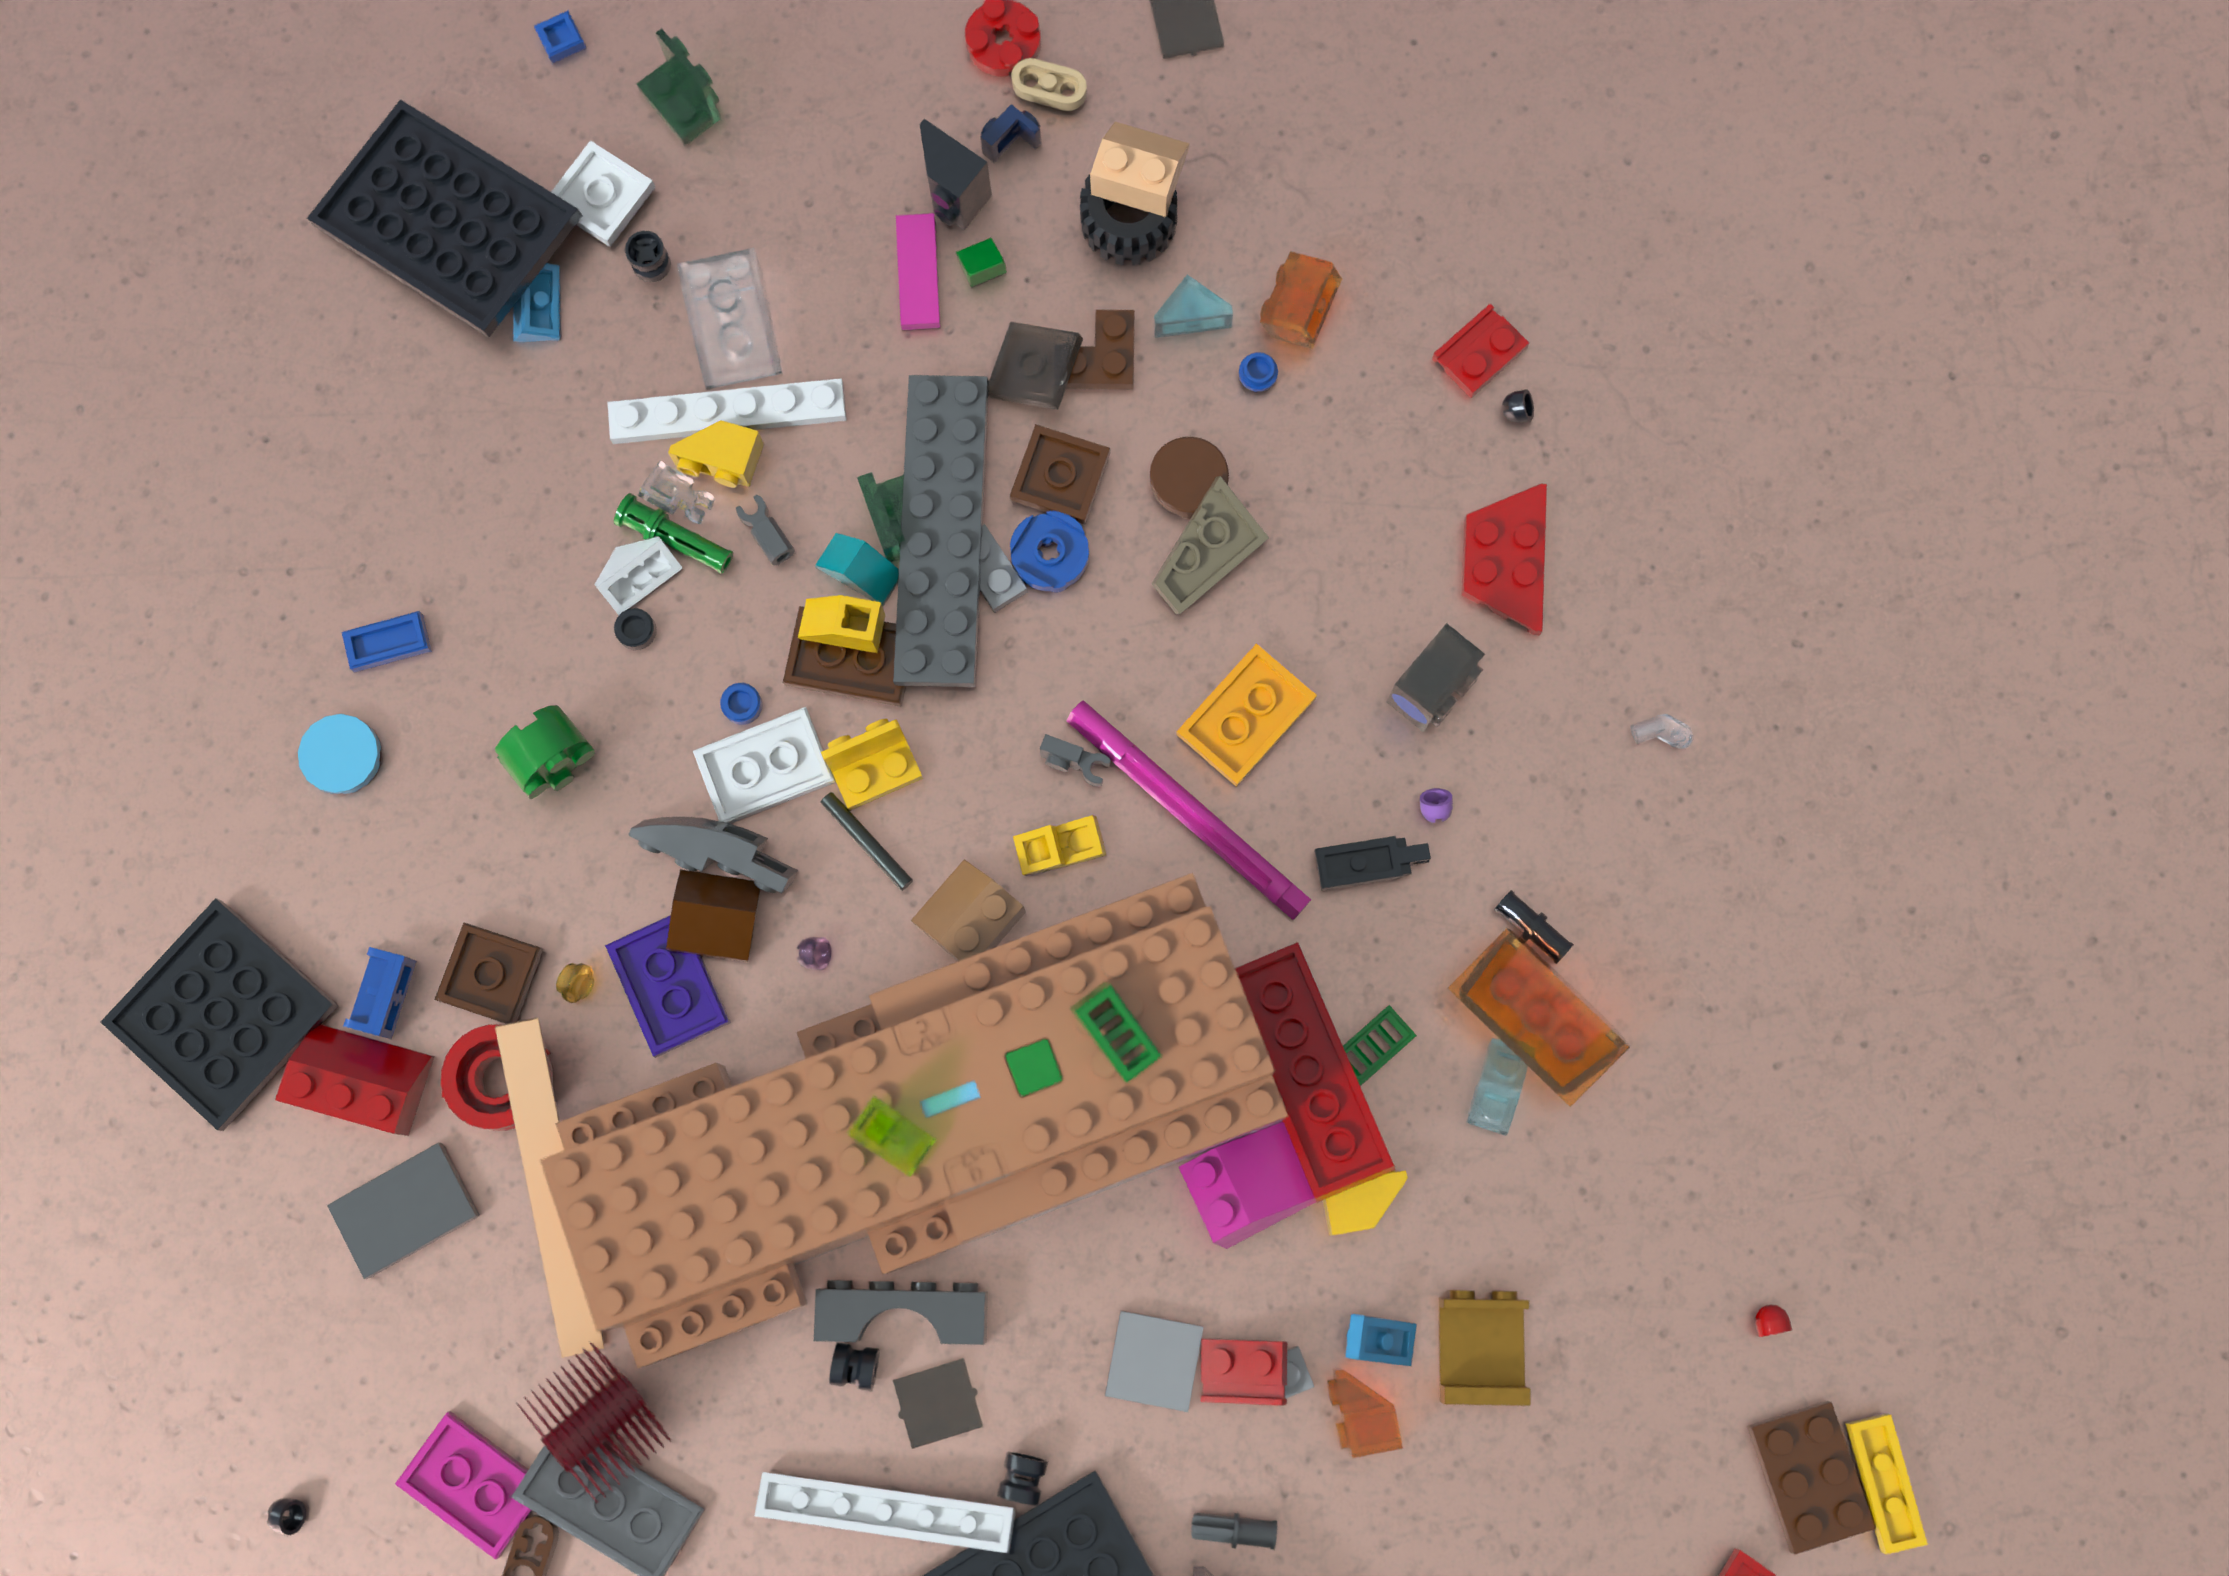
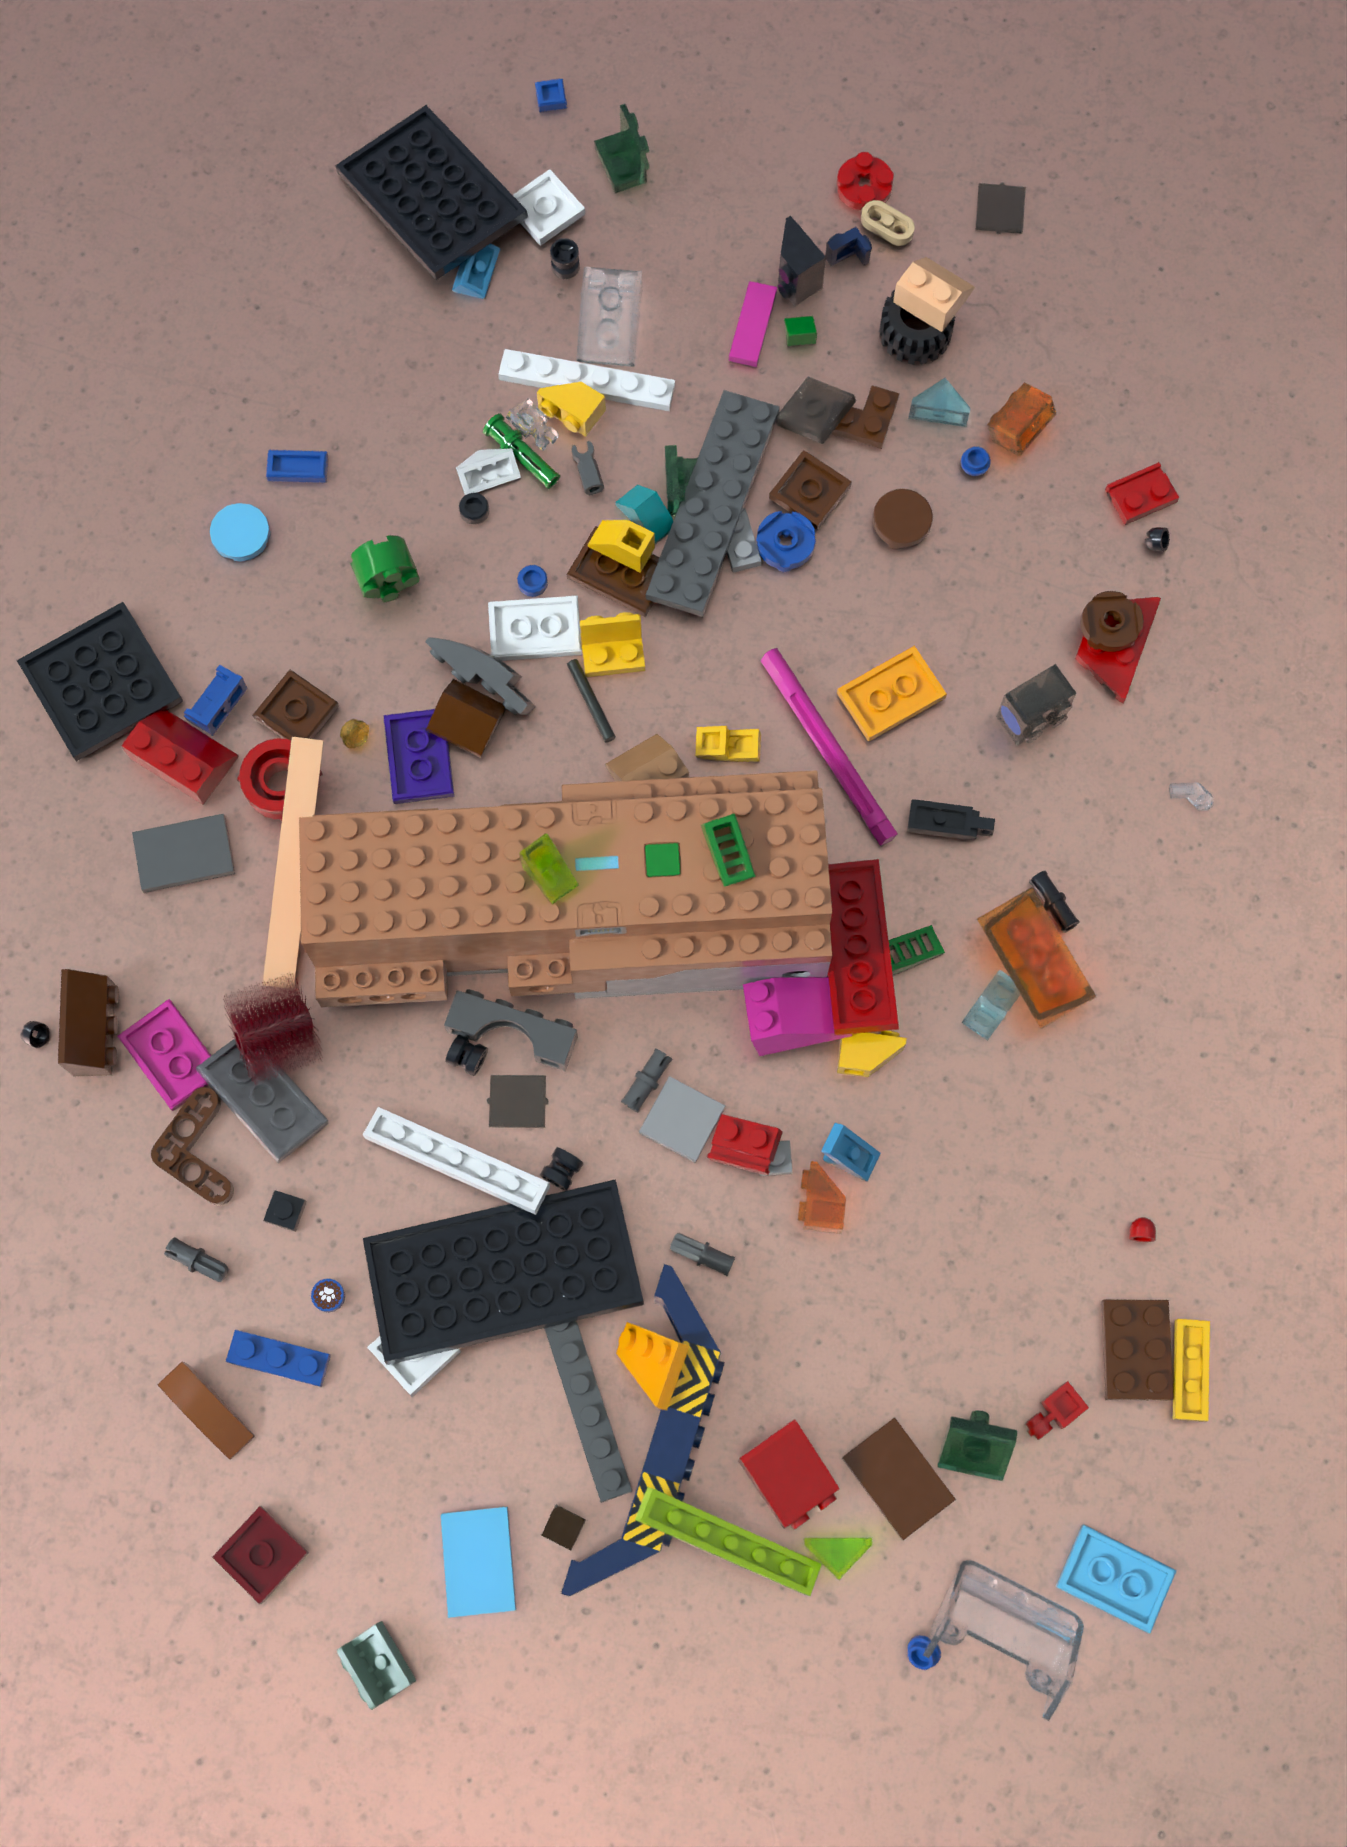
camera: 15 degrees right, 5 degrees down
clear purple hinge [796,937,831,970] -> none
dark grey plate [1040,734,1111,787] -> none
dark tan wing [1152,476,1269,615] -> none
medium lavender hinge [1420,788,1453,823] -> none
pearl gold panel [1439,1290,1531,1406] -> none
none -> reddish brown slope [58,969,119,1077]
none -> dark grey pin [621,1048,673,1113]
none -> reddish brown plate [1080,591,1143,652]

